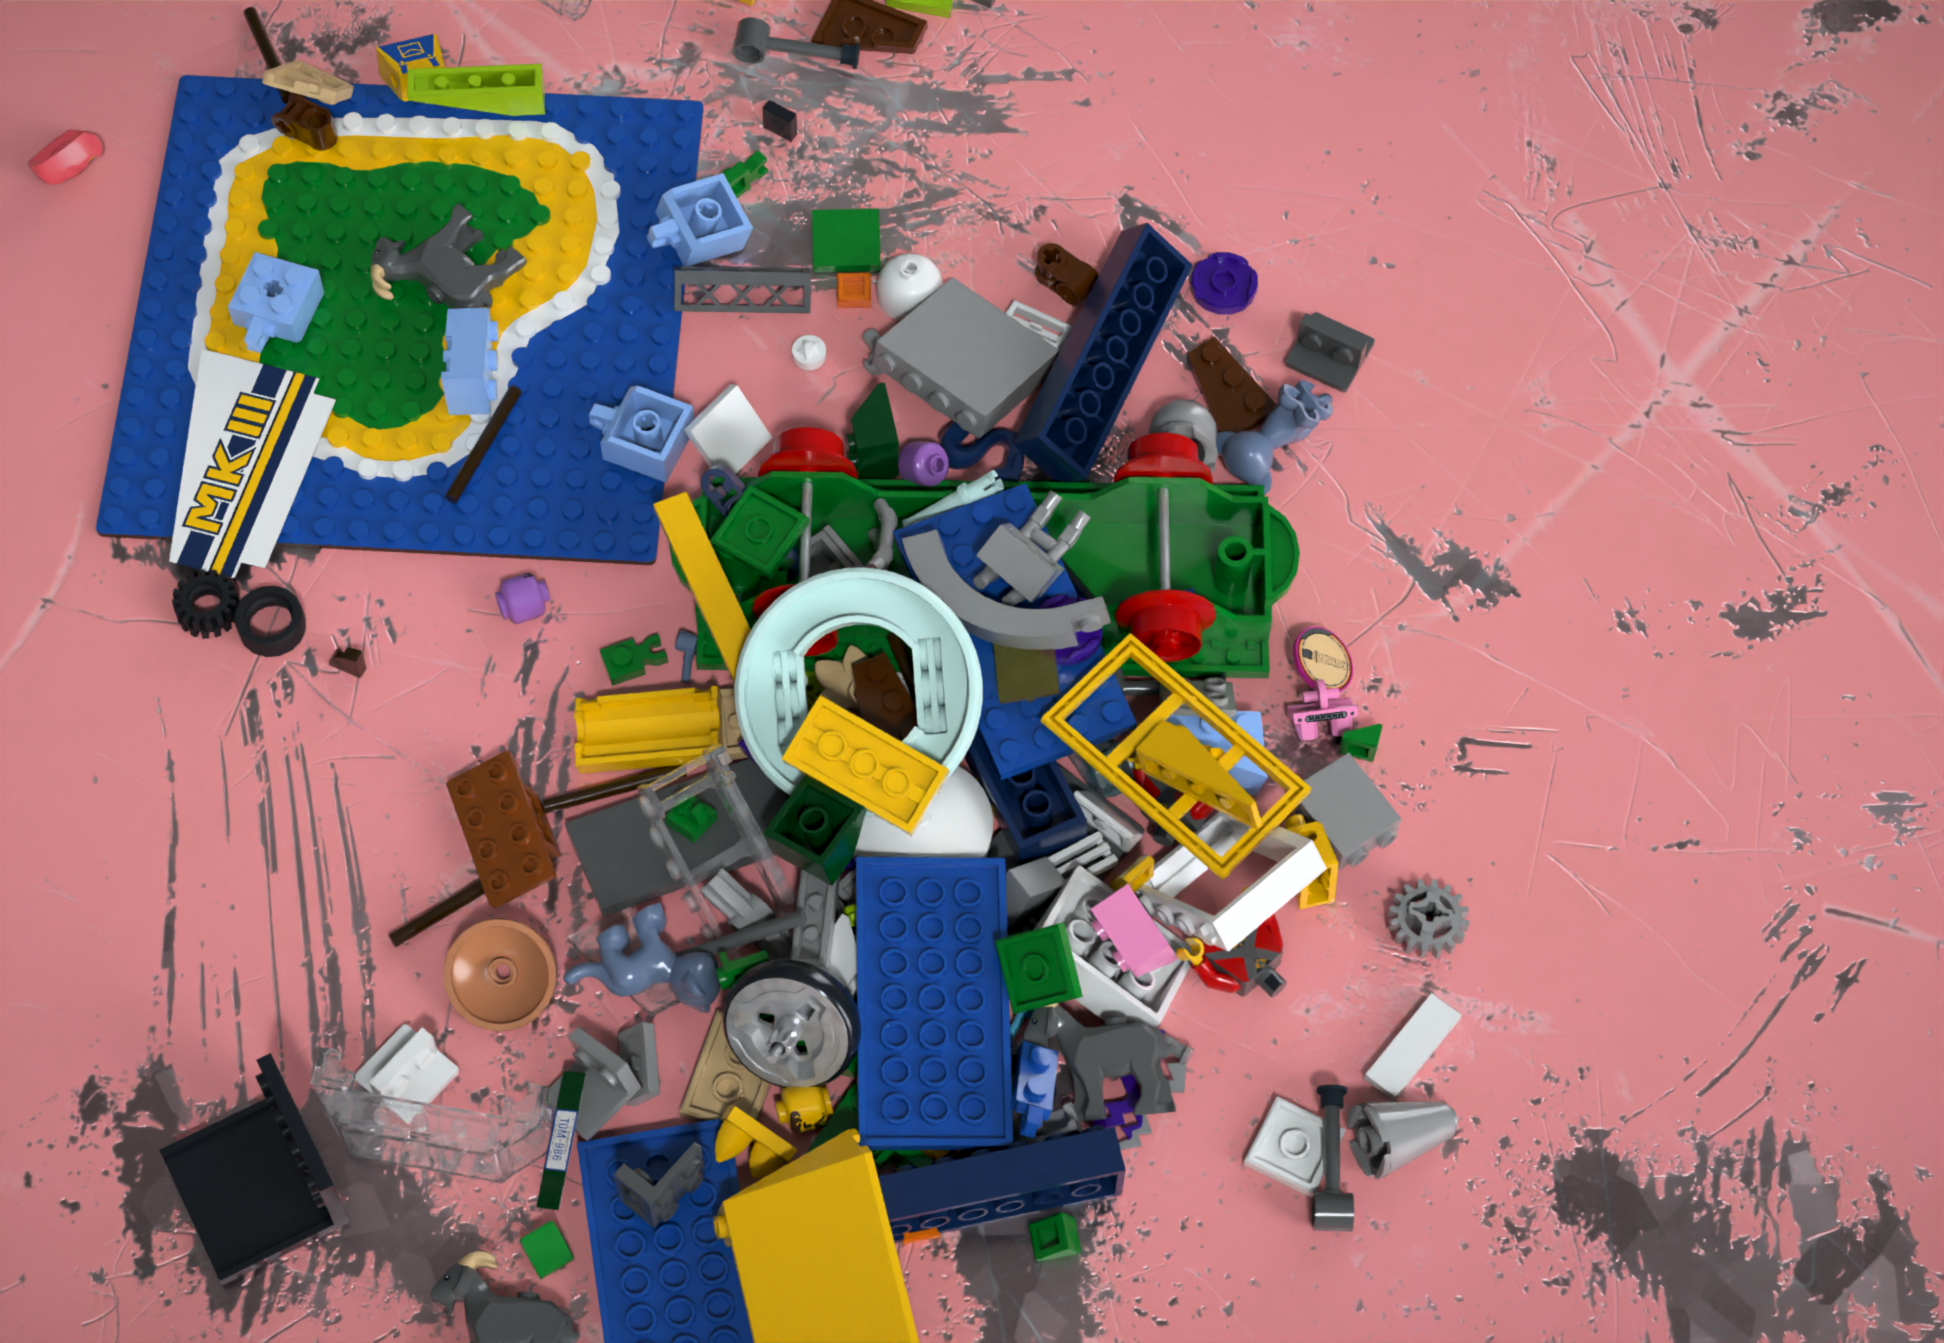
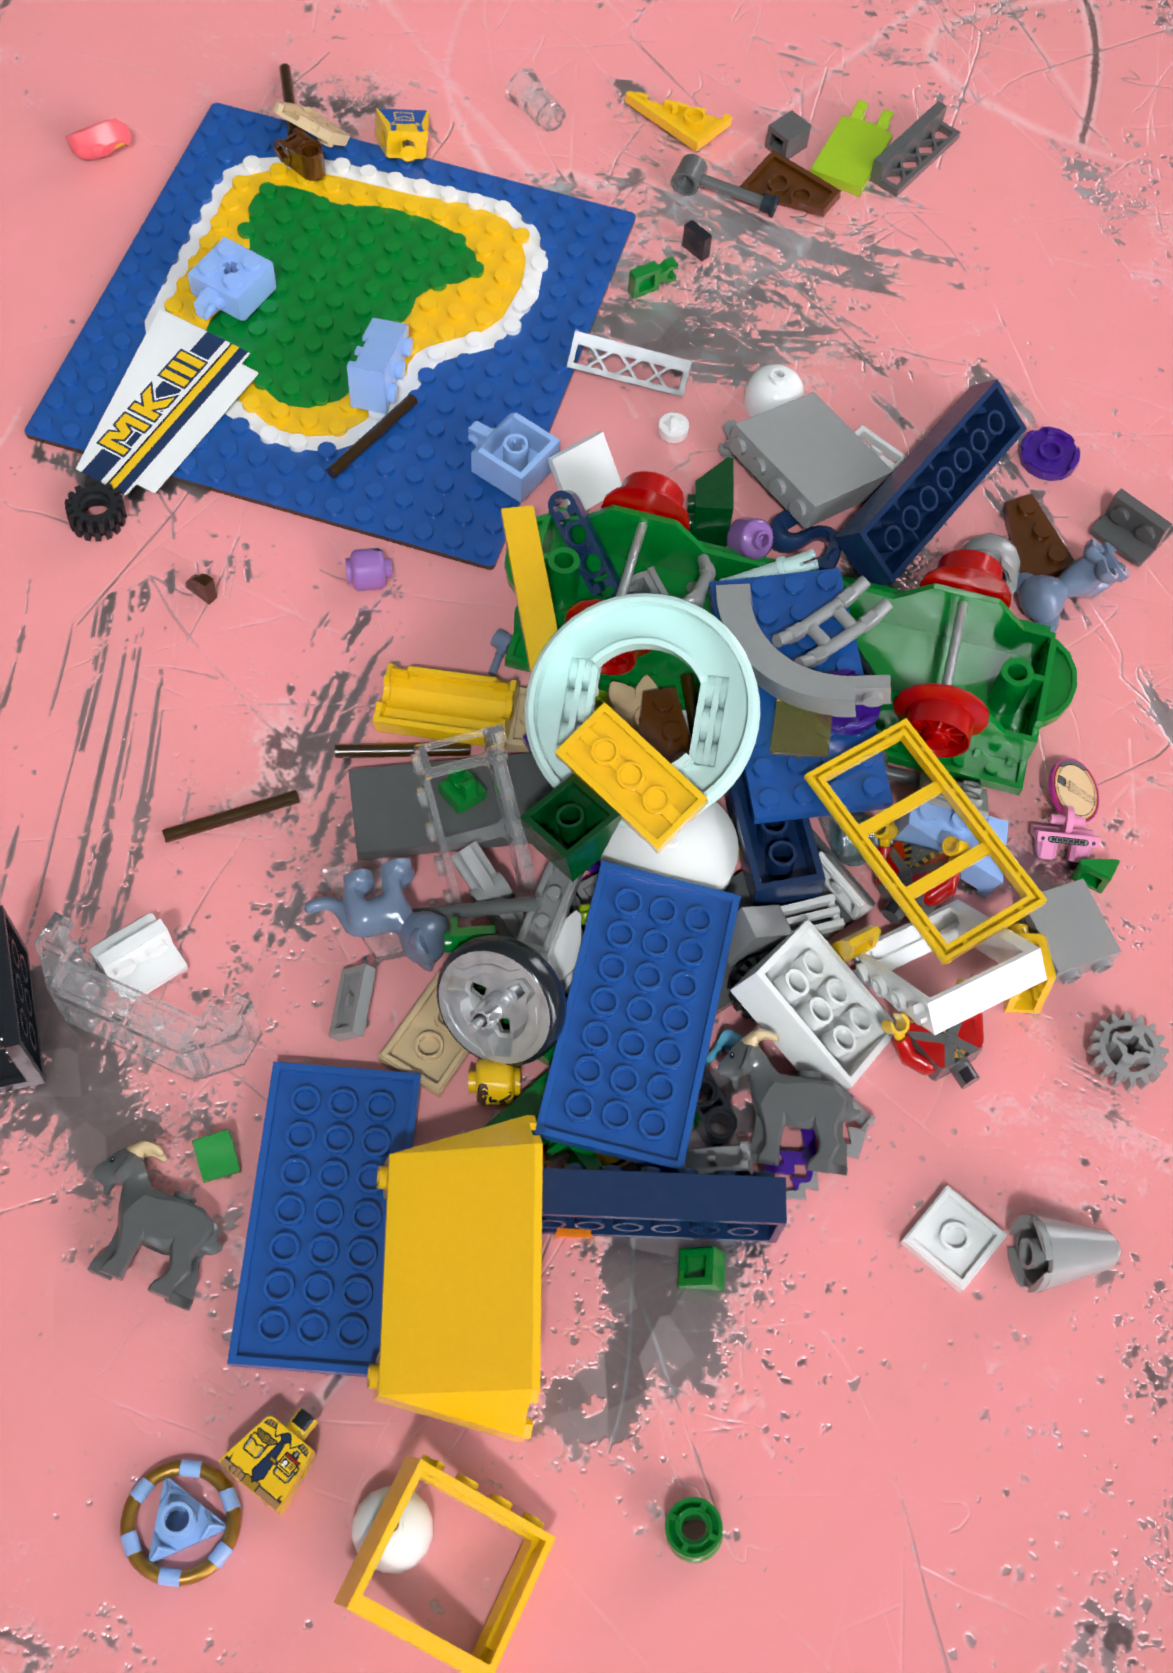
camera: 10 degrees right, 0 degrees up
black tyre [235,586,306,657] -> none
dark grey animal [371,203,526,309] -> none
lime slope [407,64,545,116] -> none
nougat dish [443,918,557,1031] -> none
dark orange bracket [446,751,561,909] -> none
sticker [537,1071,586,1210] -> none
light grey bracket [539,1027,642,1140] -> none
green plate [599,634,668,686] -> none
dark grey bracket [614,1142,705,1228] -> none
light blue hinge [646,173,753,266] -> none
green tile [710,484,810,579] -> none
yellow tile [715,1106,798,1178] -> none
green tile [812,209,881,273] -> none
orange tile [837,273,871,308] -> none
light grey hinge [976,523,1064,602] -> none
green tile [995,922,1083,1014] -> none
blue hinge [1011,1041,1059,1139] -> none
reddish brown piece [1035,243,1099,306] -> none
bright pink slope [1090,884,1178,977] -> none
yellow slope [1135,720,1262,830] -> none
dark grey piece [1312,1085,1354,1232] -> none
white tile [1364,993,1462,1101] -> none

